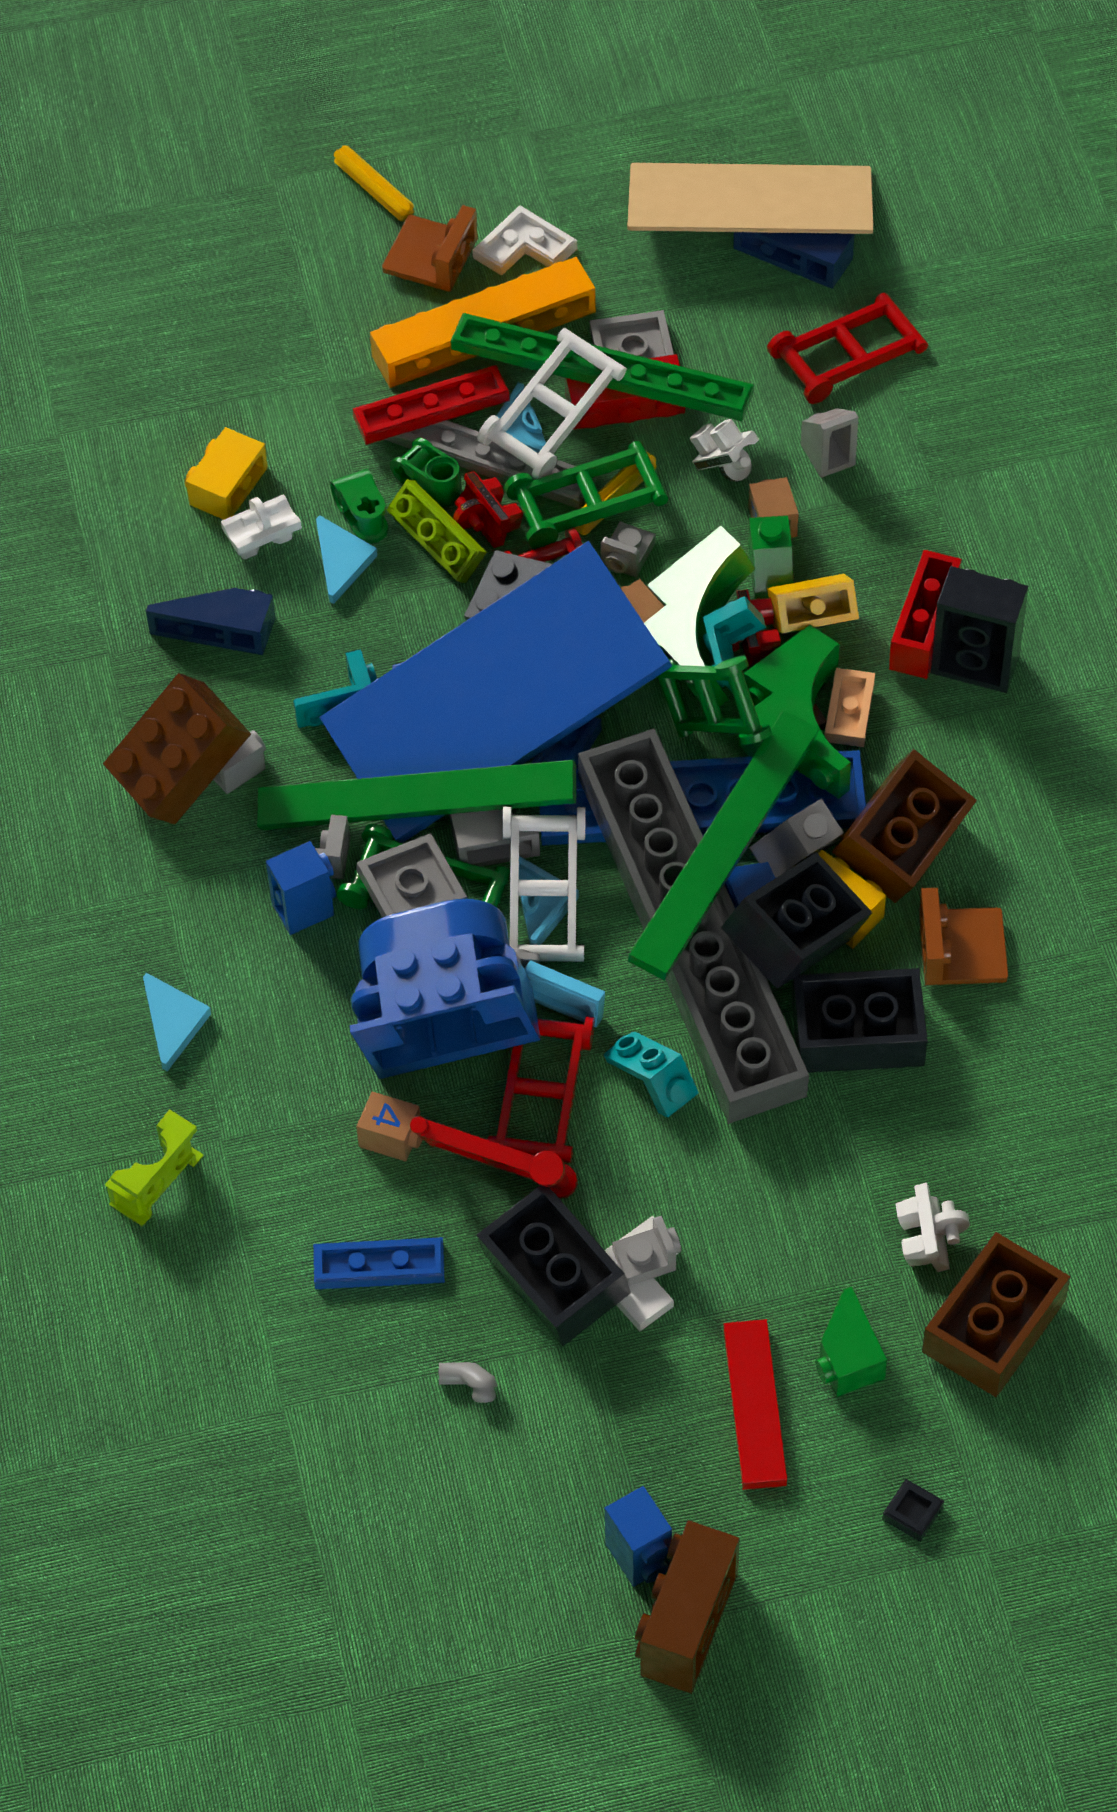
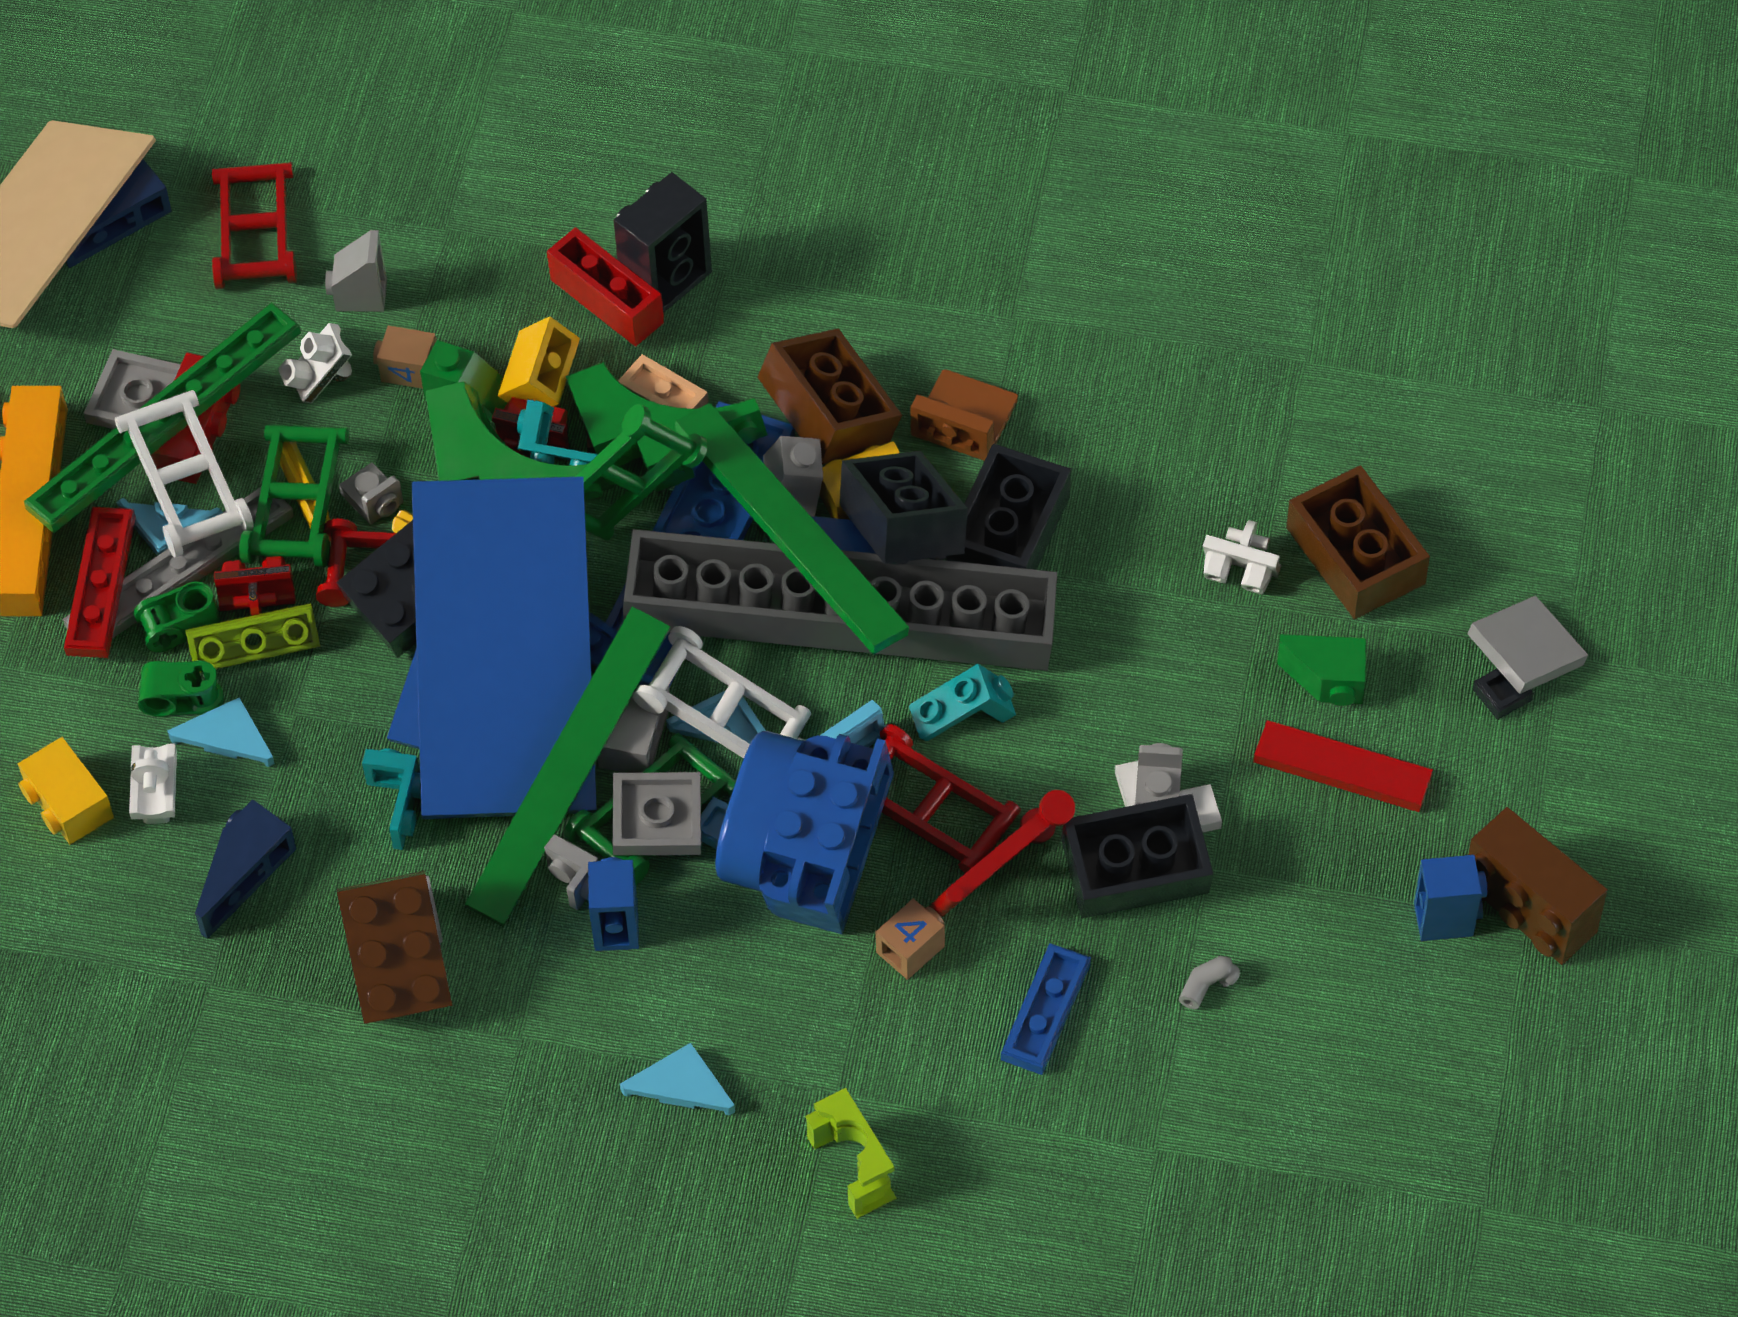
camera: 65 degrees left, 0 degrees up
none -> light grey tile [1467,595,1588,694]

